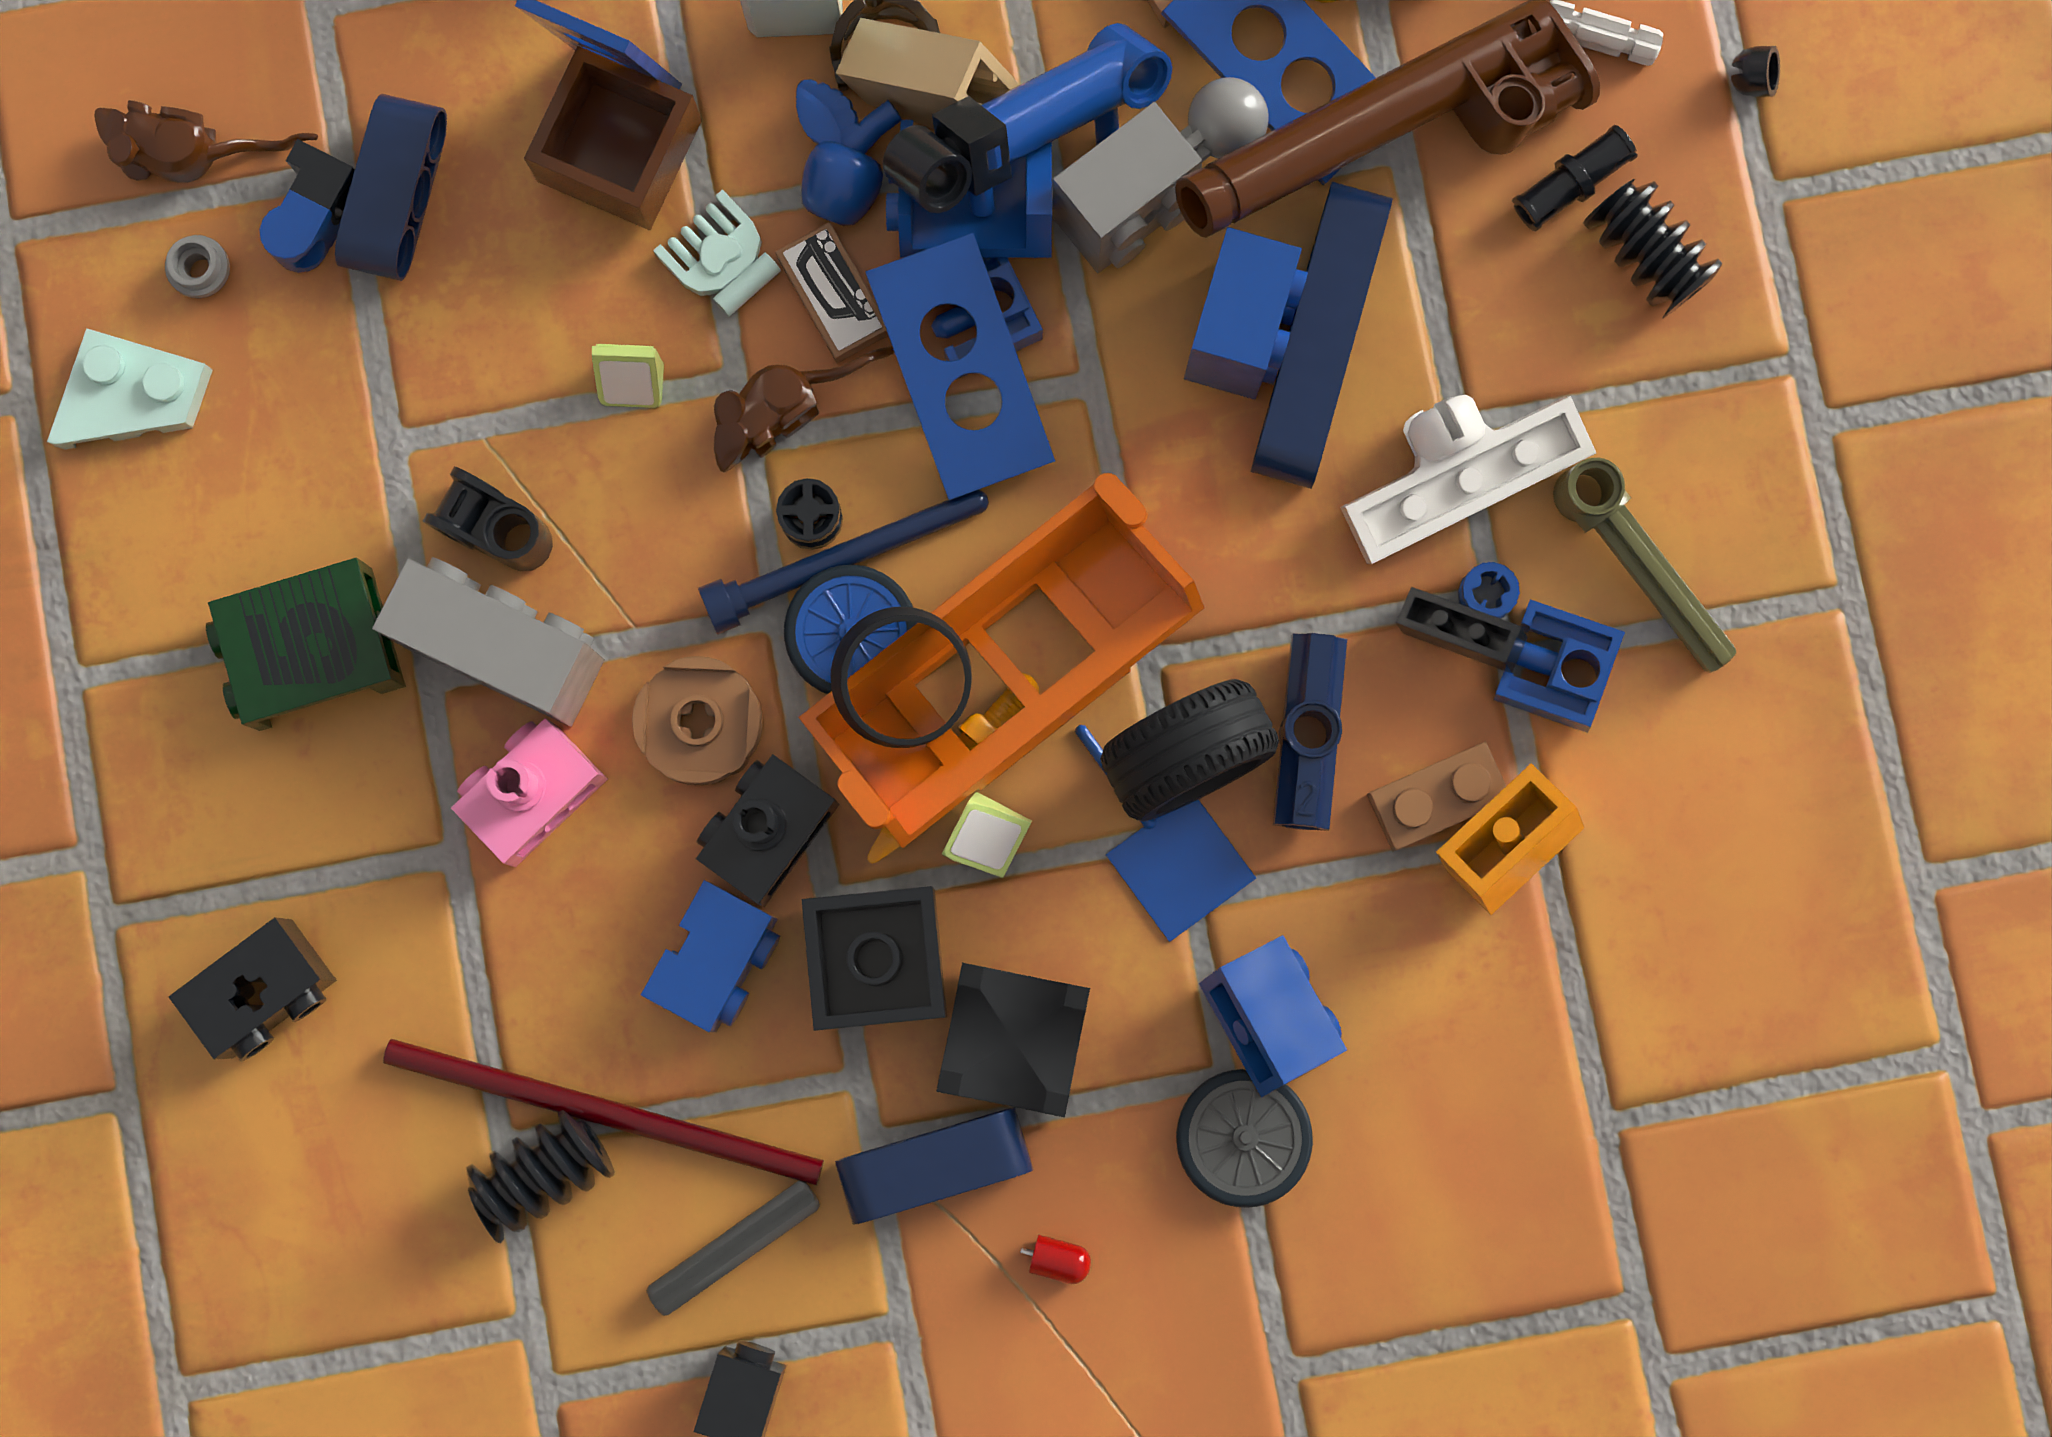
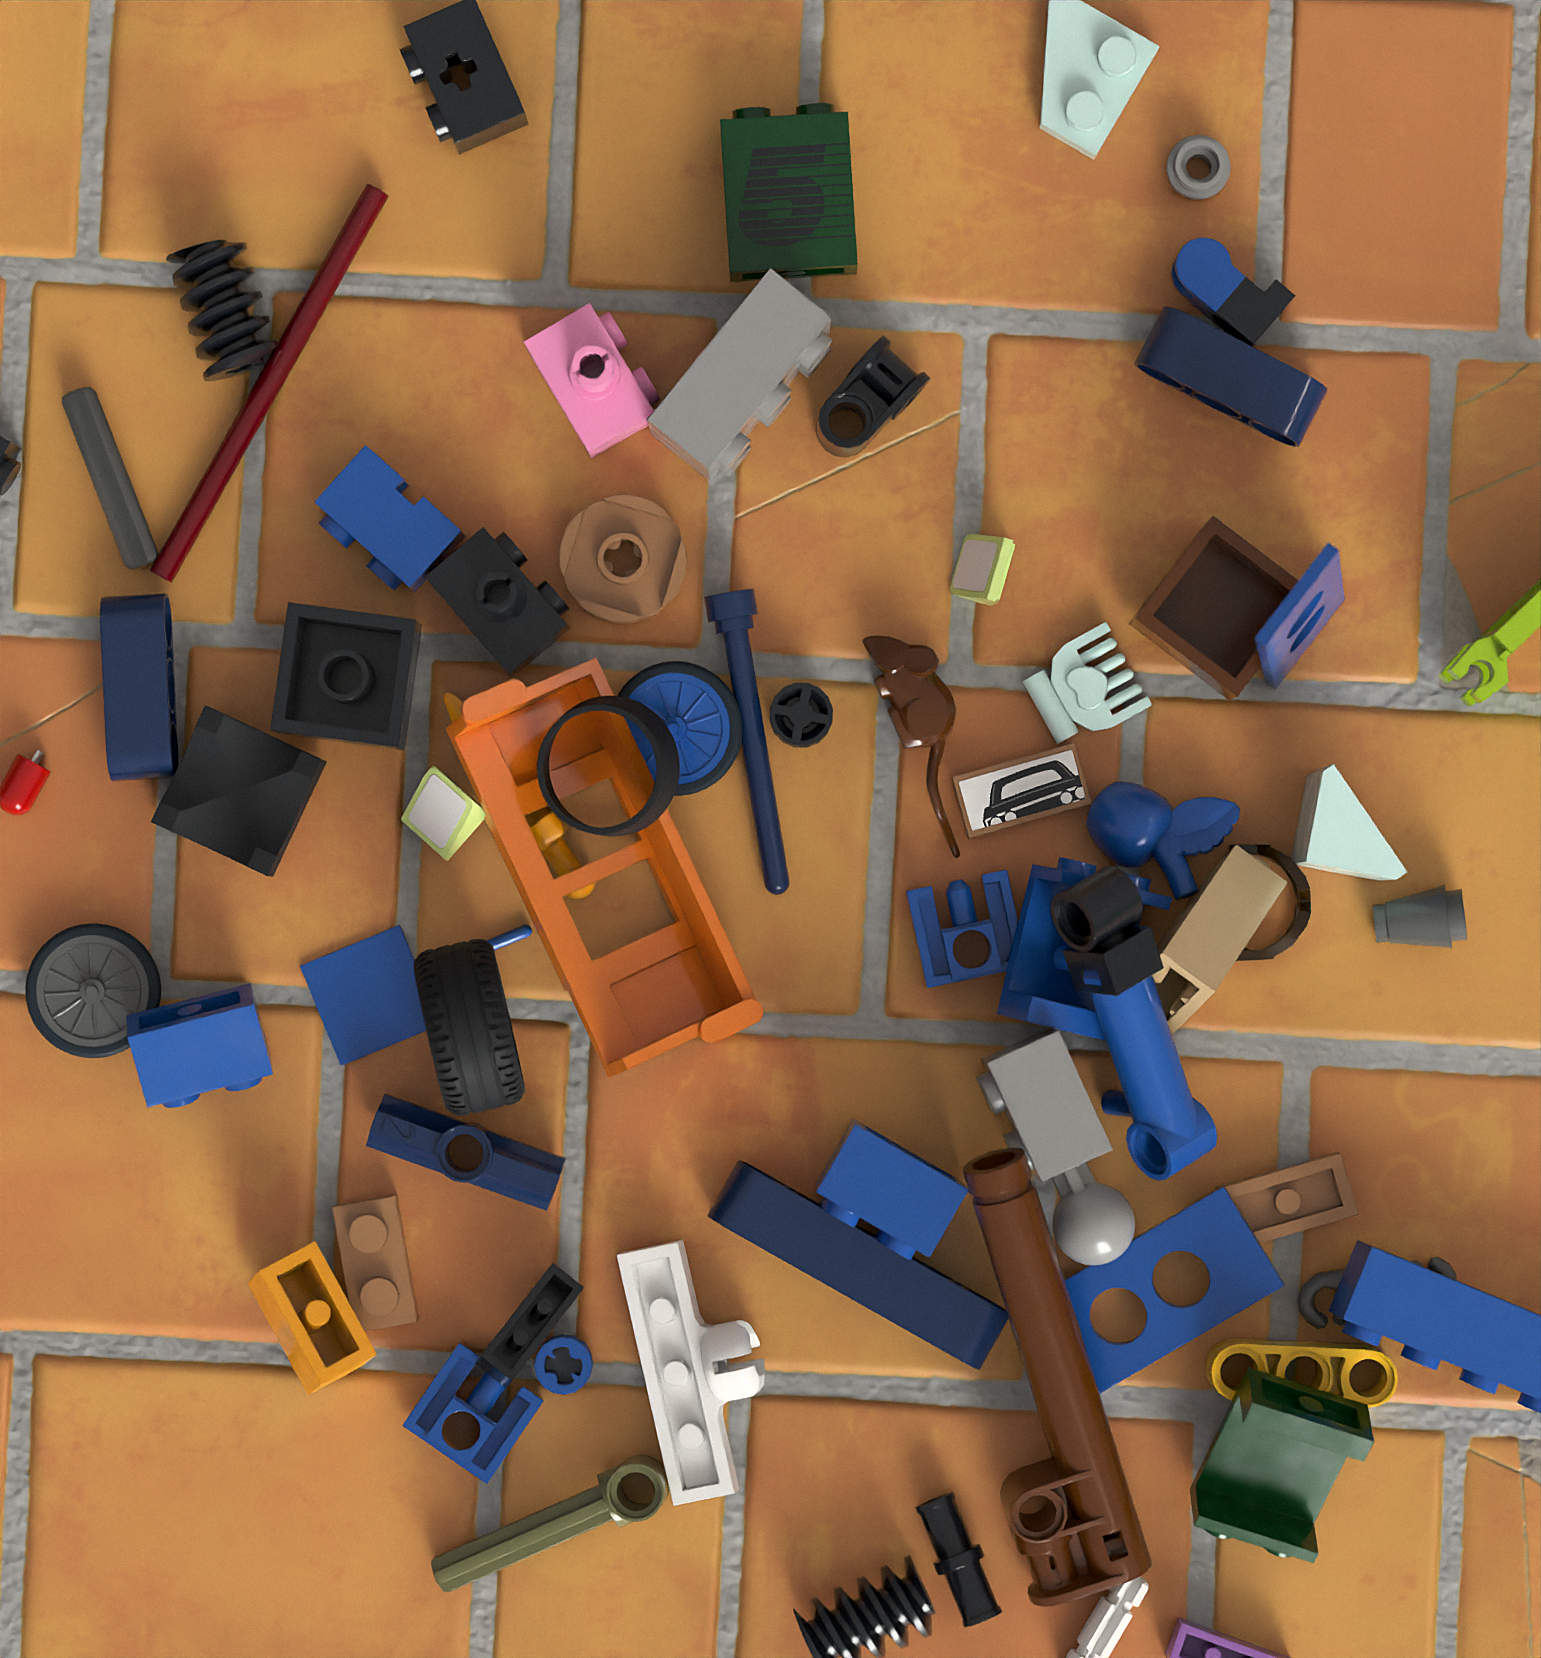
camera: 105 degrees right, 5 degrees up
reddish brown animal [94,100,318,183] -> none
blue piece [865,233,1055,500] -> none

